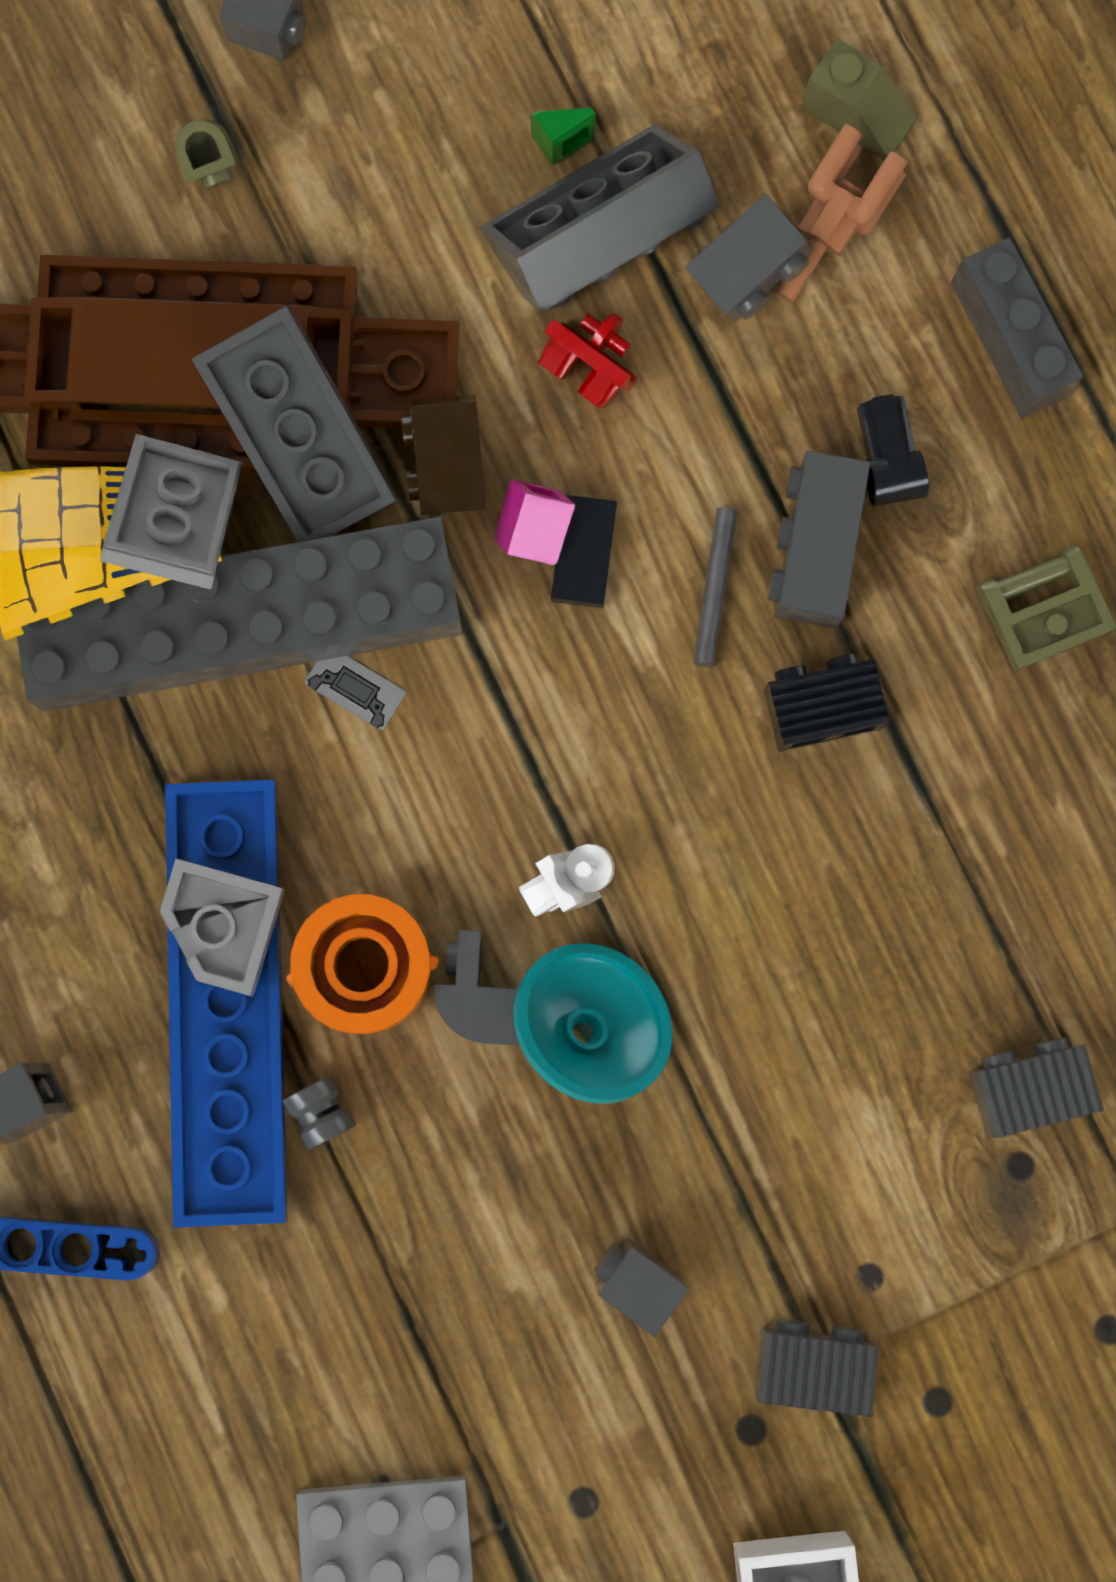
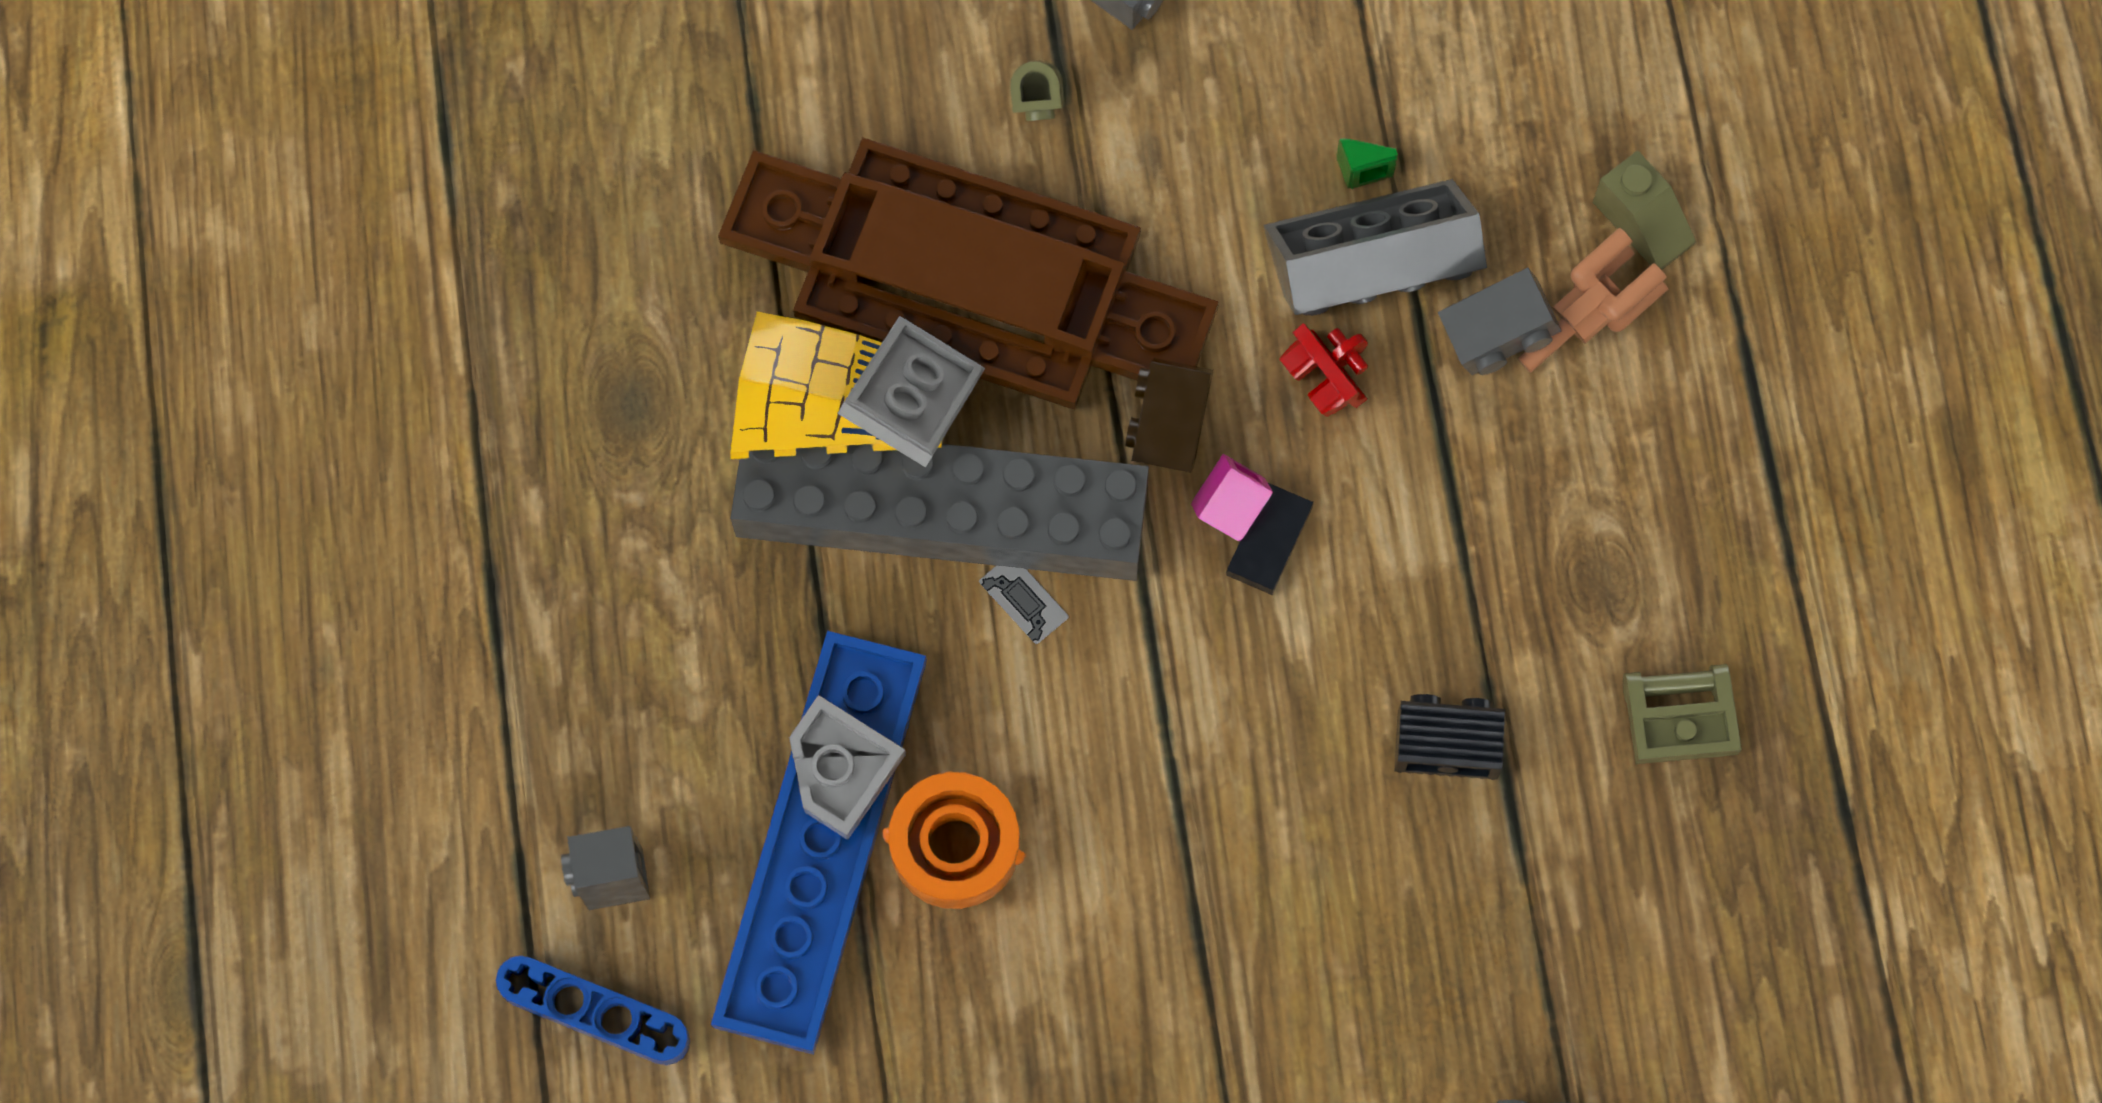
camera: 20 degrees right, 10 degrees down
dark grey plate [191,304,398,542] -> none
dark grey wheel [283,1076,356,1151] -> none
dark grey brick [433,930,520,1046] -> none
teal dish [513,943,672,1104] -> none
white hips [519,844,615,917] -> none
flat silver bar [693,508,737,668] -> none
dark grey brick [767,450,870,629] -> none
black piece [857,394,929,507] -> none
dark grey brick [951,237,1084,419] -> none

